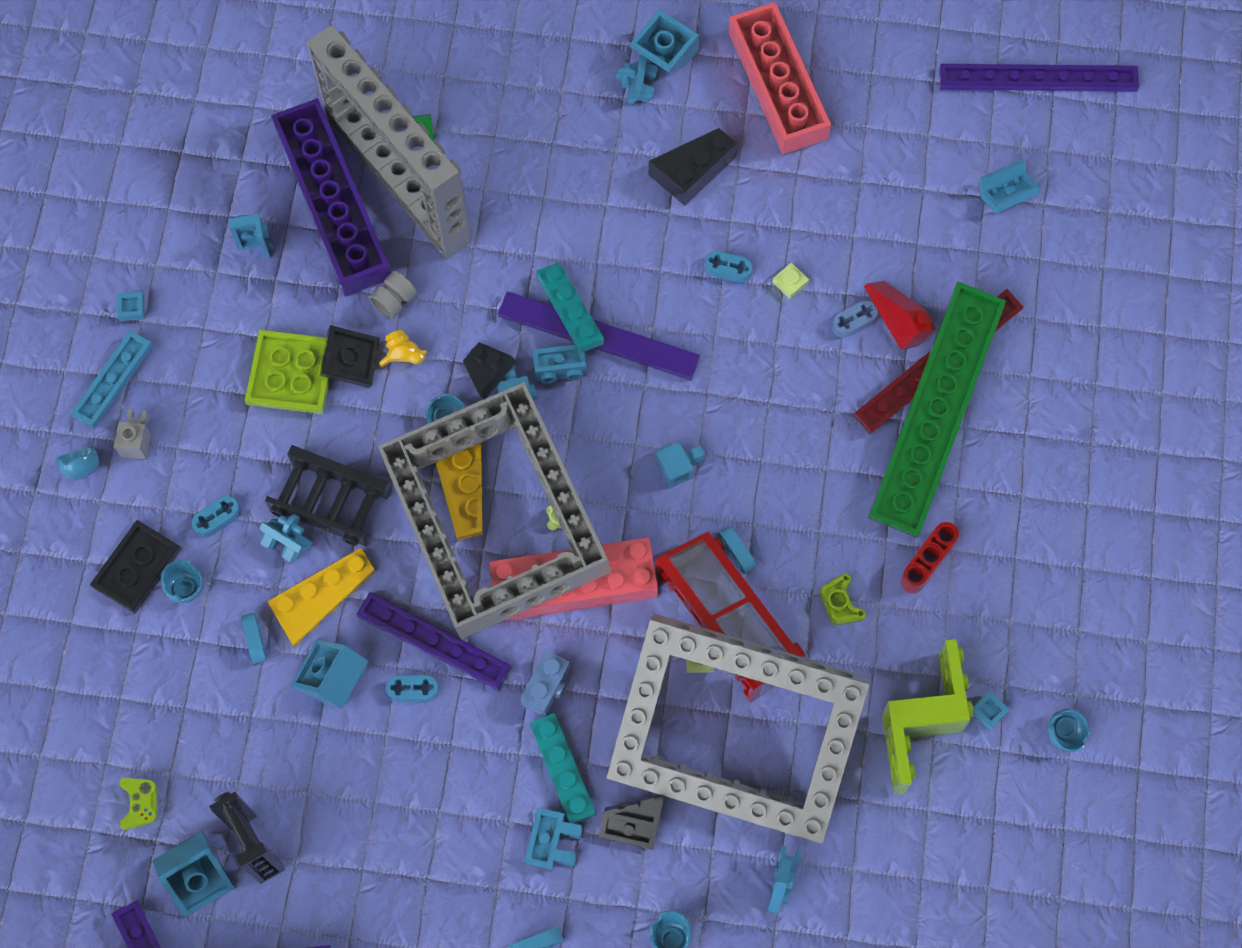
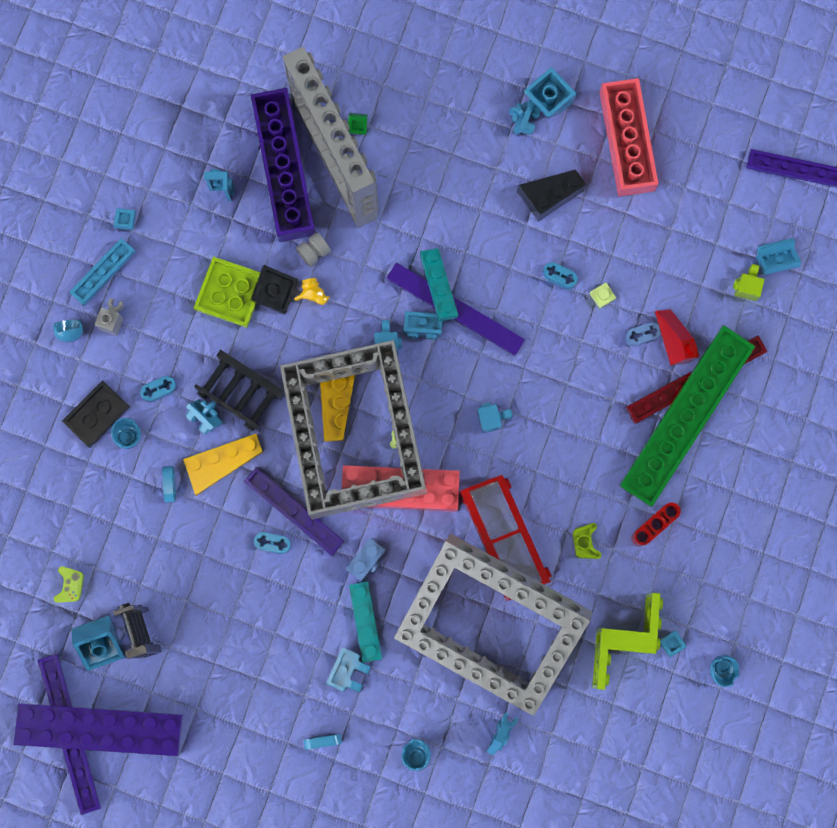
camera: 10 degrees right, 10 degrees up
dark azure slope [290,639,368,709] -> none
dark azure hair [425,393,465,424] -> none
black wing [463,342,516,399] -> none
black wing [599,795,665,850] -> none
dark azure beam [717,526,756,575] -> none
none -> lime brick [733,264,765,301]

